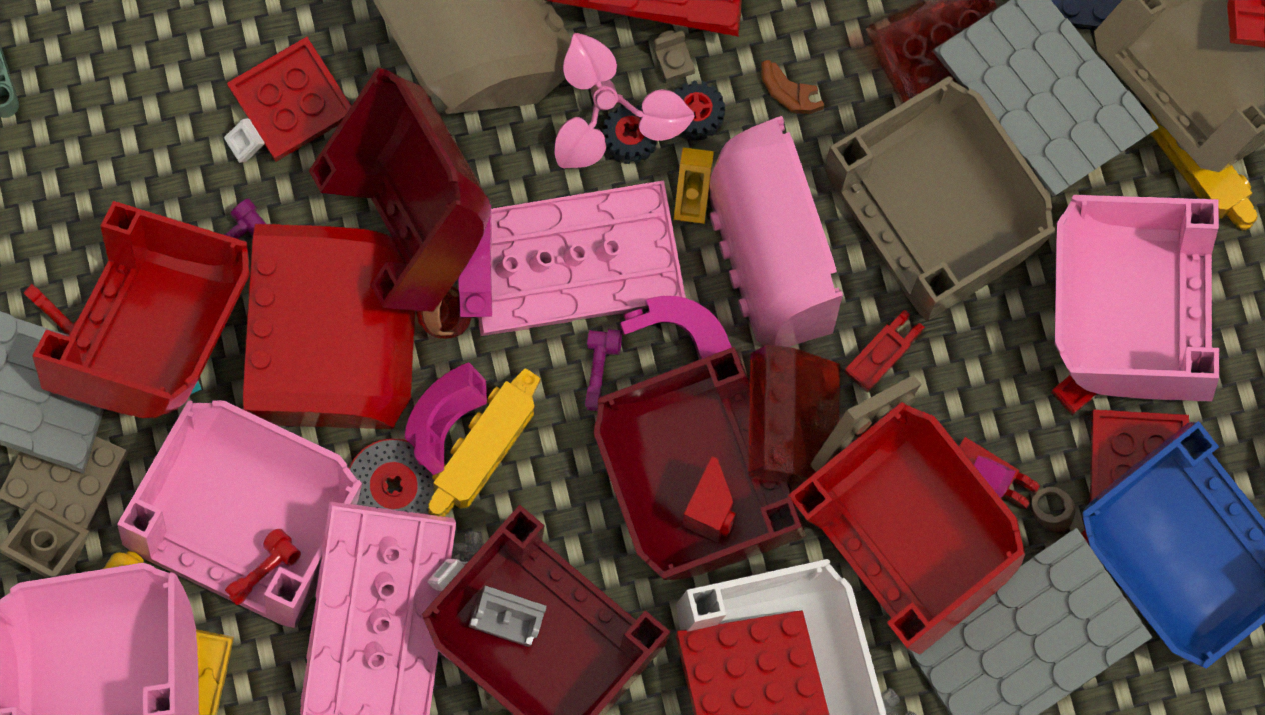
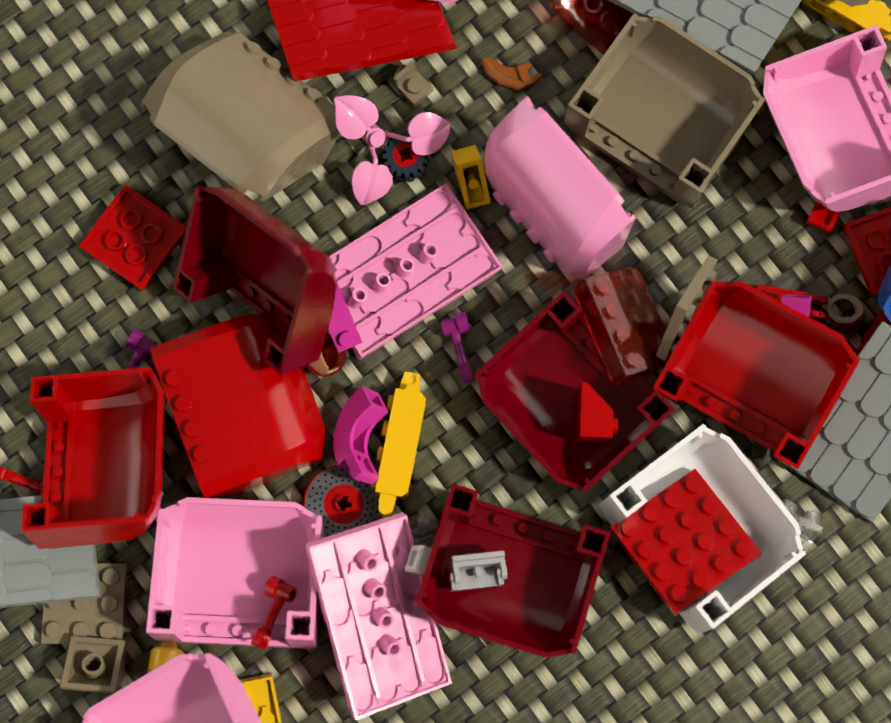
camera: 20 degrees left, 5 degrees up
white tile [224,118,265,163] -> none
dark pink arch [619,296,732,359] -> none
black wheel [674,80,725,141] -> none
red hinge [844,310,925,393] -> none

